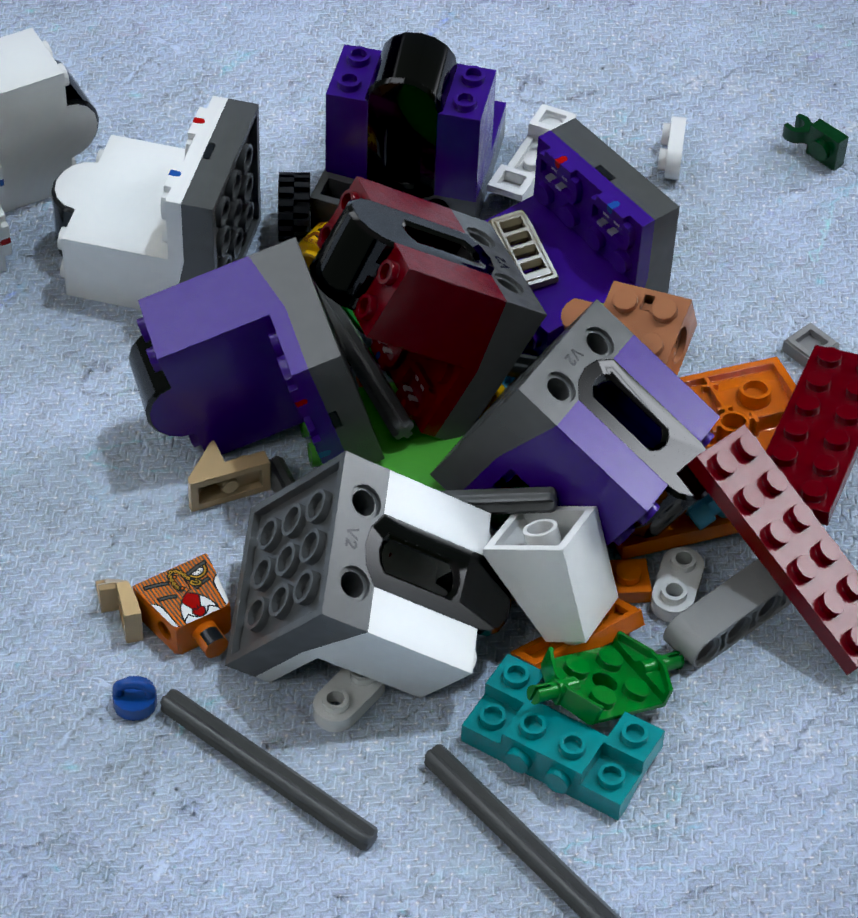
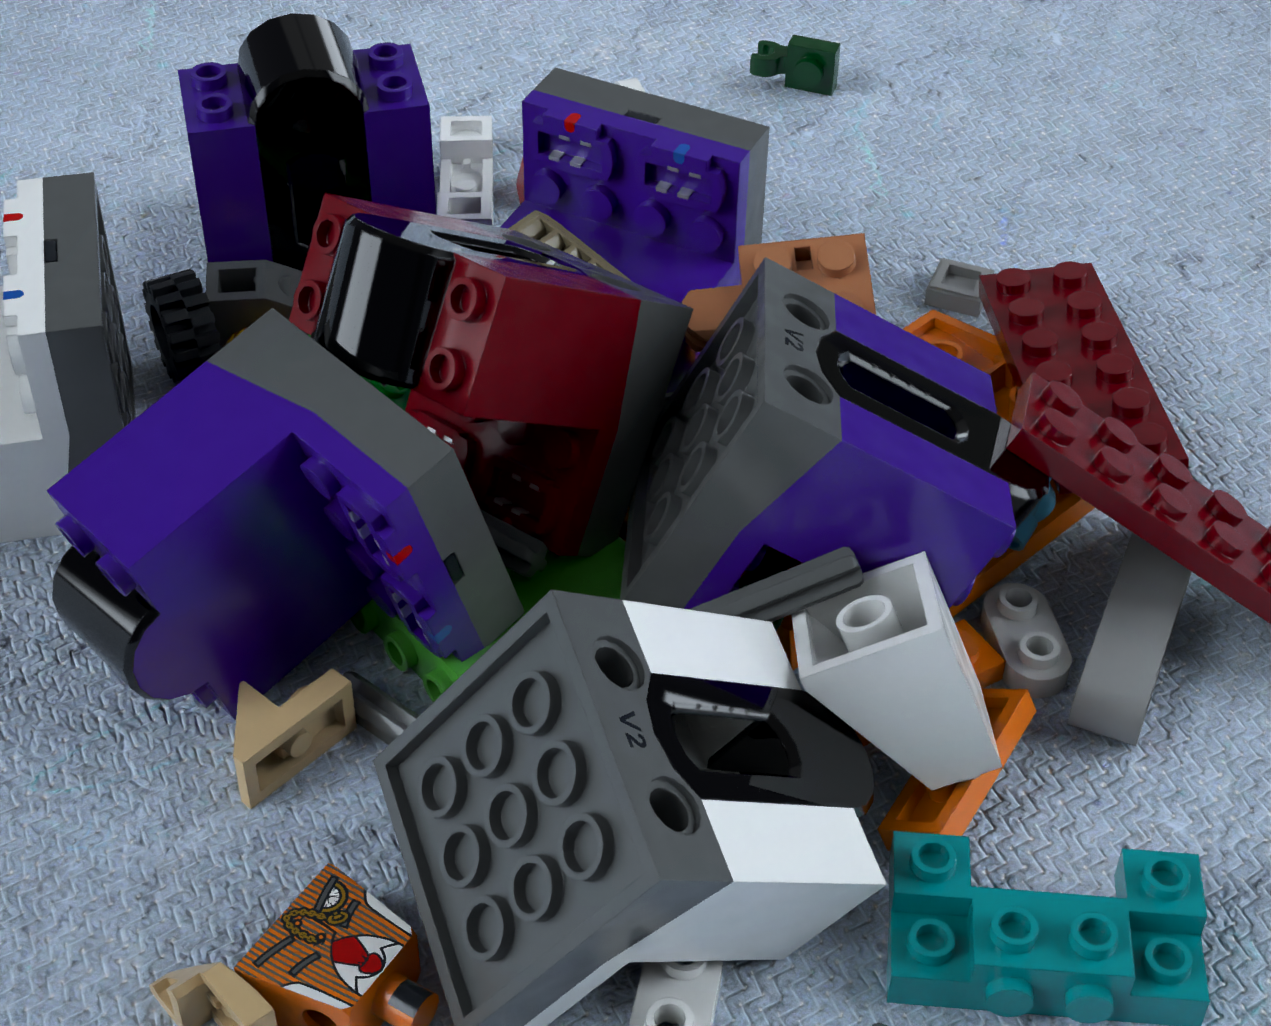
camera: 25 degrees left, 5 degrees down
green plate [527,631,684,725] -> none

